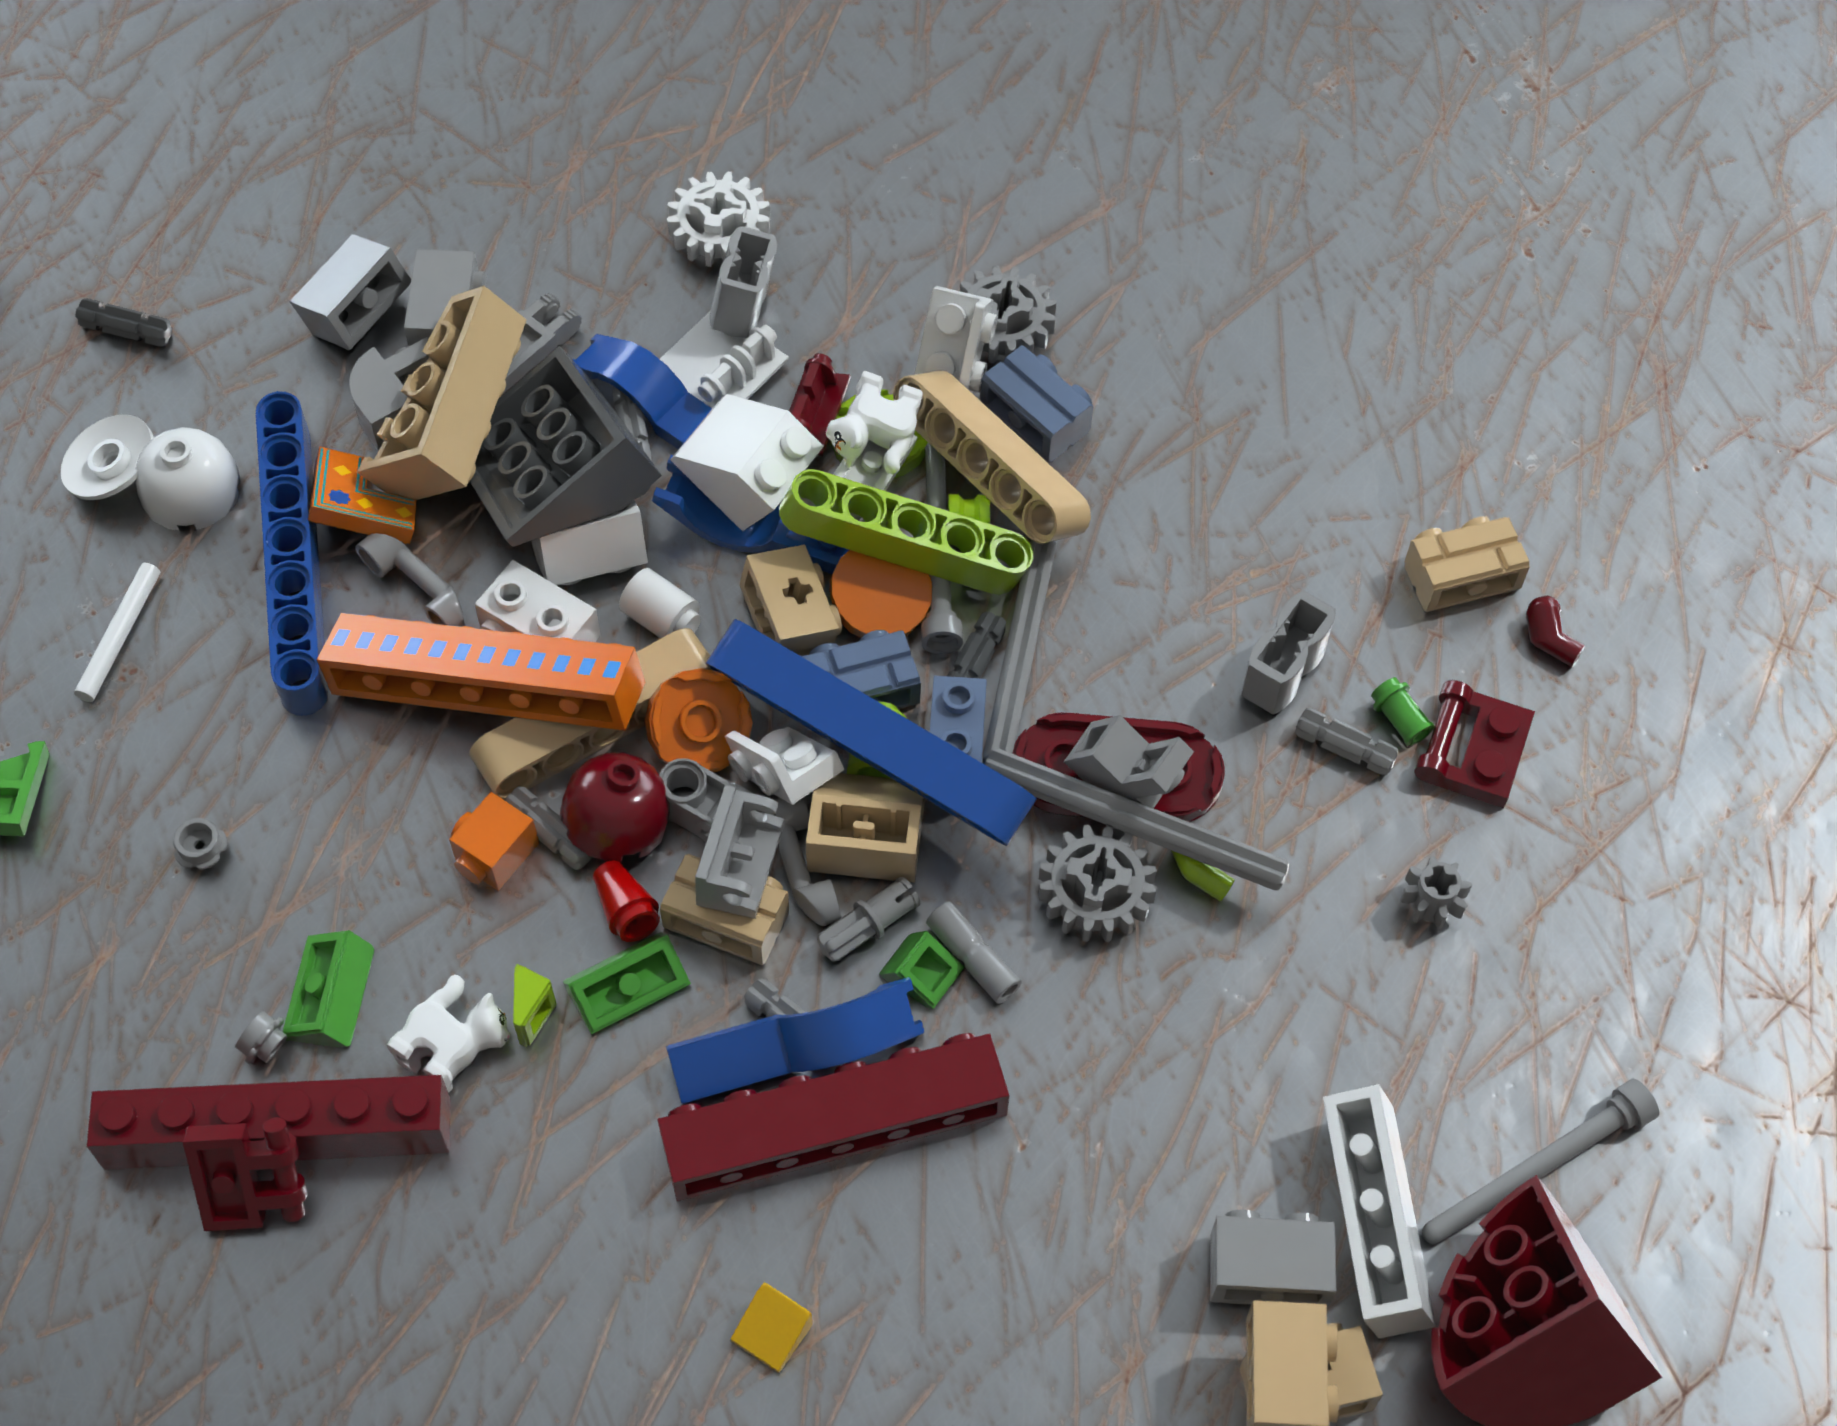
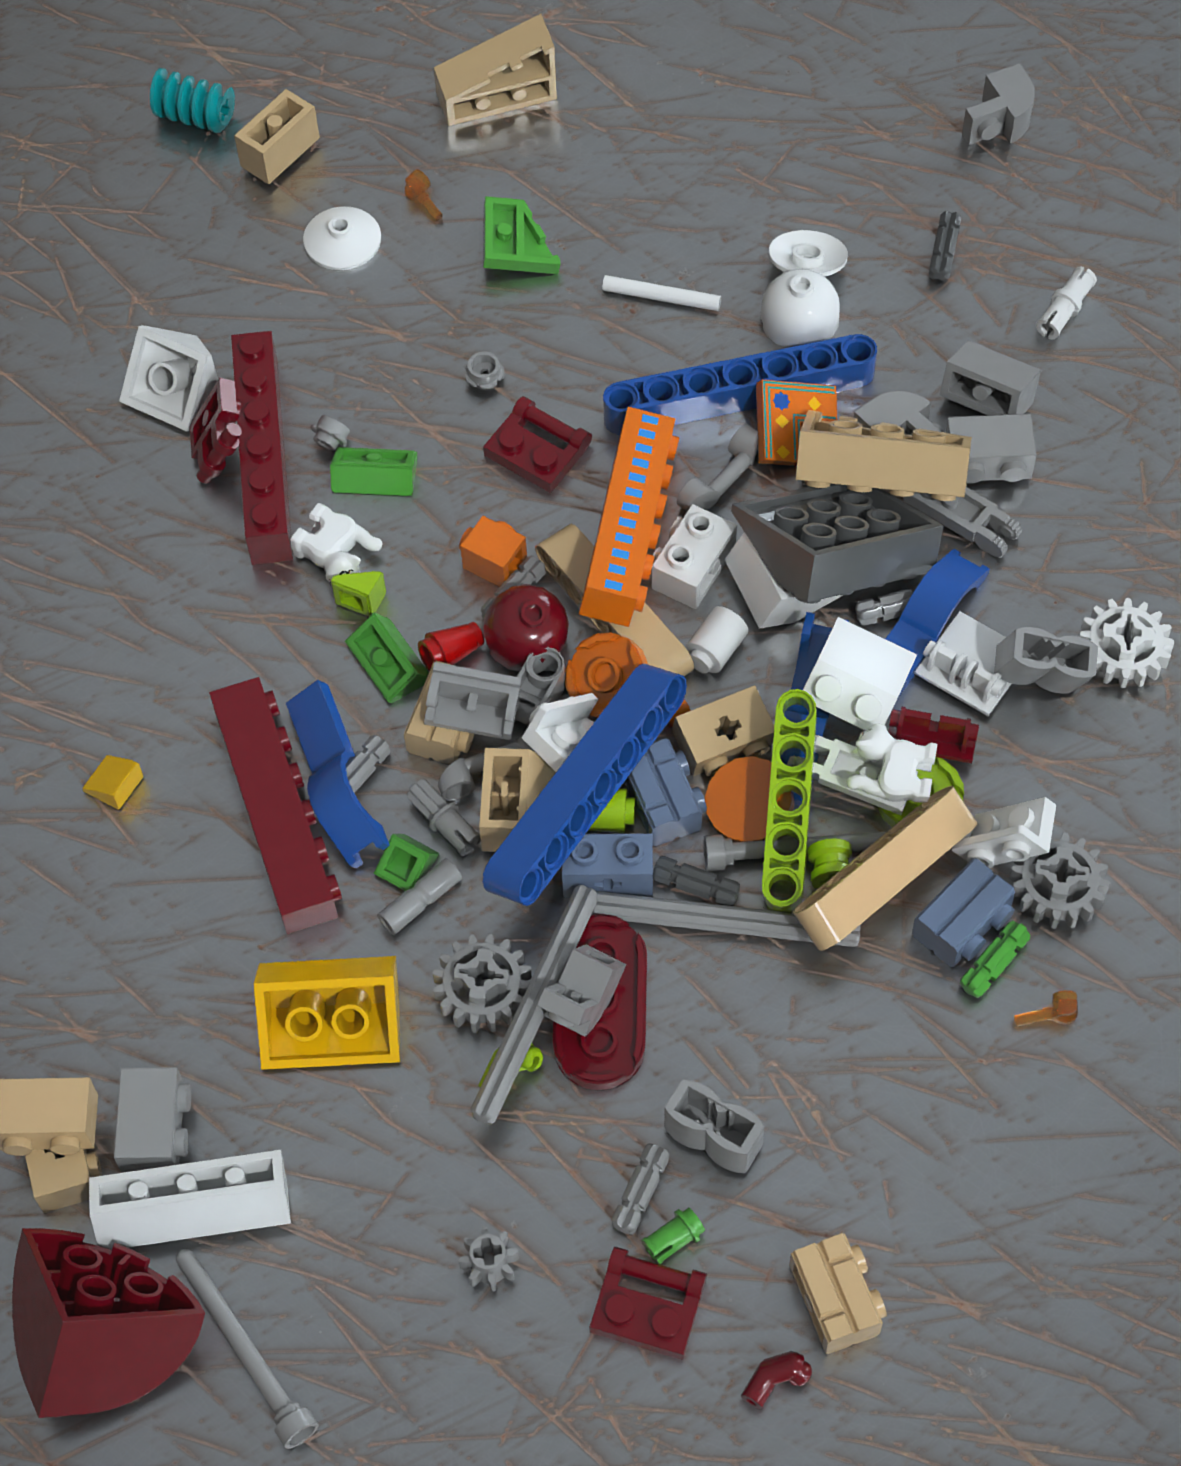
camera: 90 degrees right, 0 degrees up
none -> white slope [119,325,218,431]
none -> yellow slope [253,956,400,1070]
none -> dark red plate [483,396,592,493]
none -> bright green axle [960,921,1031,998]
none -> clear orange hand [1014,990,1078,1027]
none -> white pin [1036,266,1097,340]

